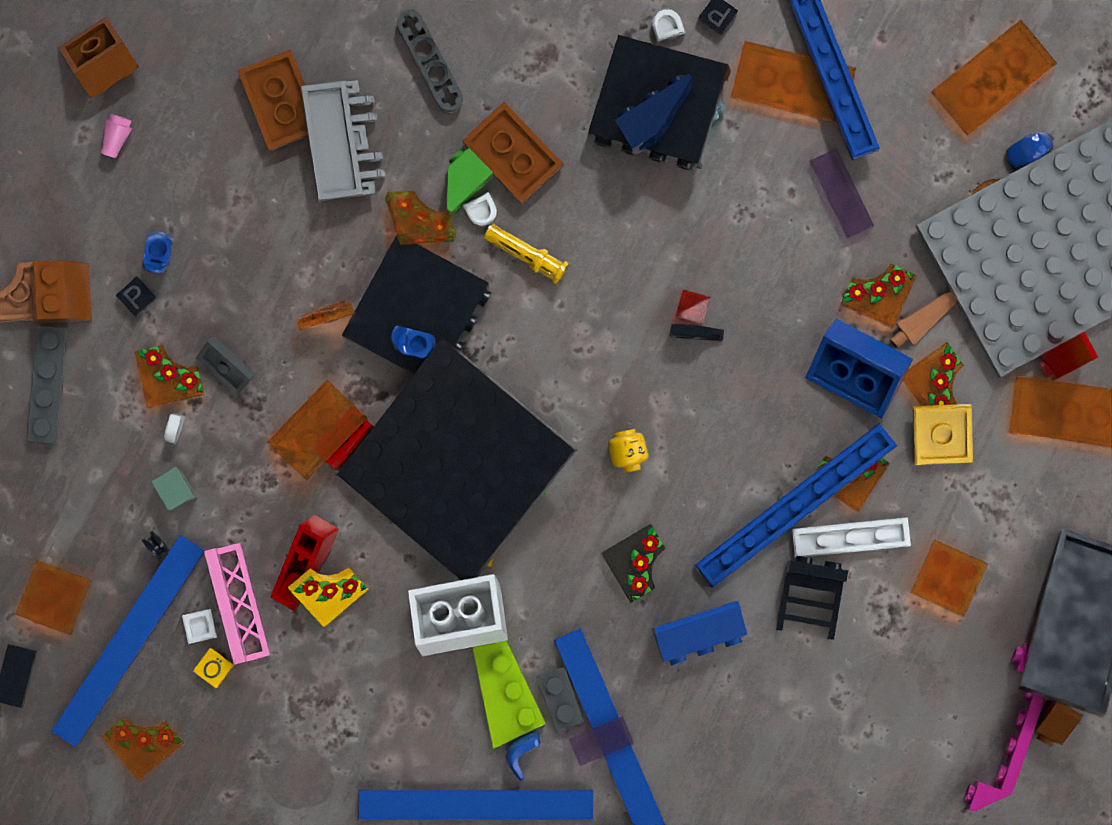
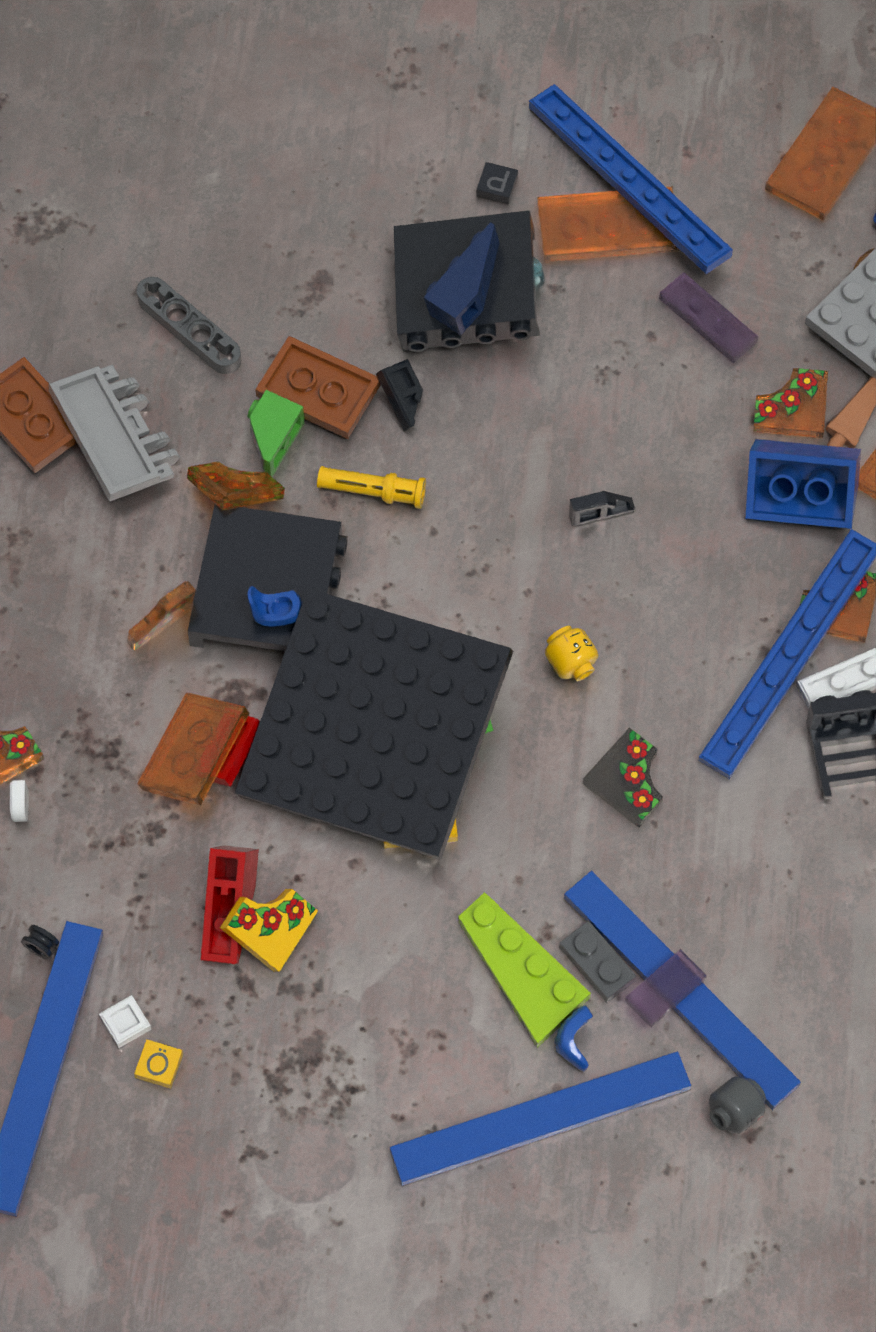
camera: 15 degrees left, 20 degrees down
clear orange tile [102,717,185,781] -> none
sand green panel [151,467,197,511] -> none
dark grey plate [195,336,256,397] -> none
bright pink fence [204,543,270,665] -> none
white brick [408,574,508,656] -> none
white tile [463,192,497,227] -> none
white tile [652,9,685,43] -> none
blue slope [652,601,747,665] -> none
clear red slope [675,290,711,325] -> none
none -> black tile [376,359,423,432]

